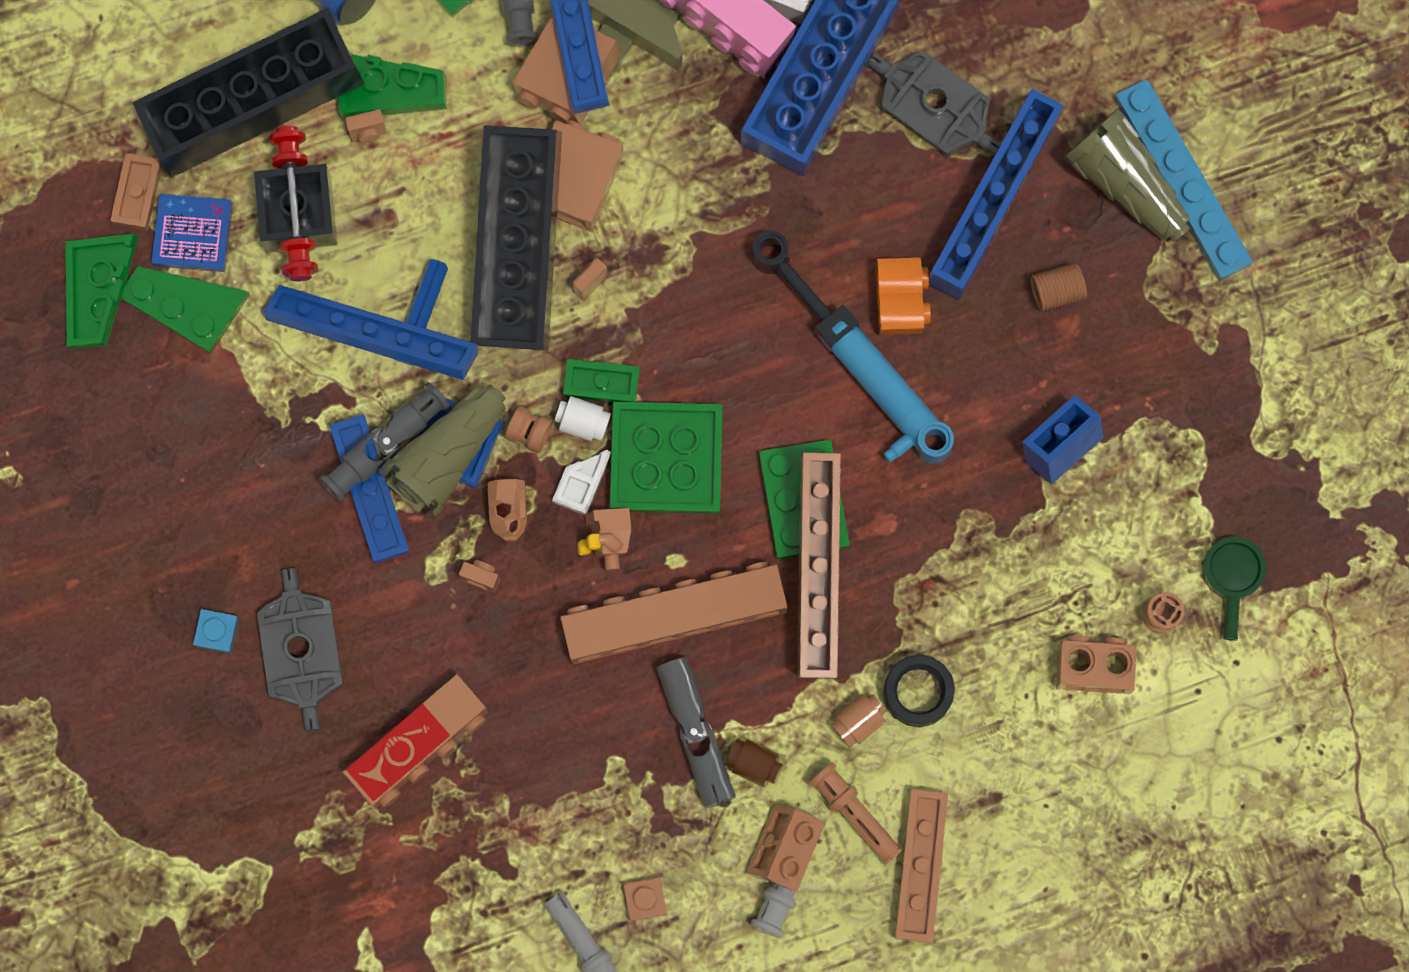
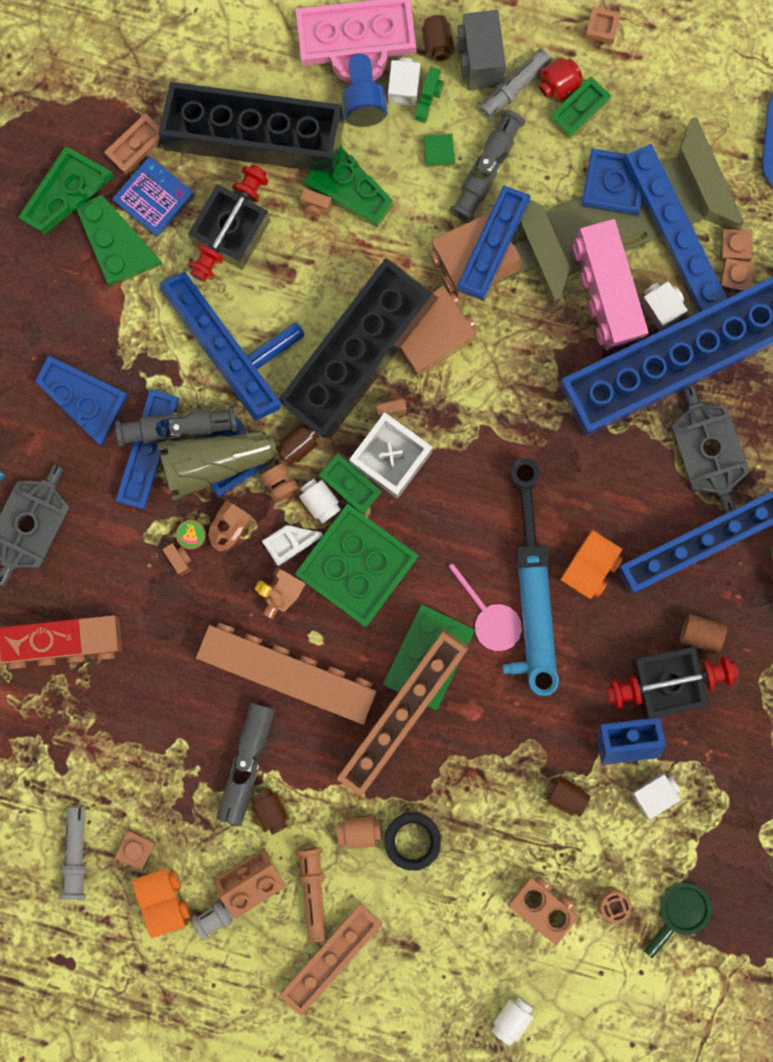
camera: 40 degrees right, 5 degrees up
none -> blue wing [35,356,128,447]
none -> orange brick [132,867,191,938]
none -> tile [176,520,206,550]
none -> reddish brown brick [276,423,319,466]
none -> white brick [349,412,433,499]
none -> bright pink piece [449,564,522,651]
none -> white brick [491,997,535,1046]
none -> reddish brown brick [543,776,591,817]
none -> black brick [606,647,738,719]
none -> white brick [630,774,681,820]

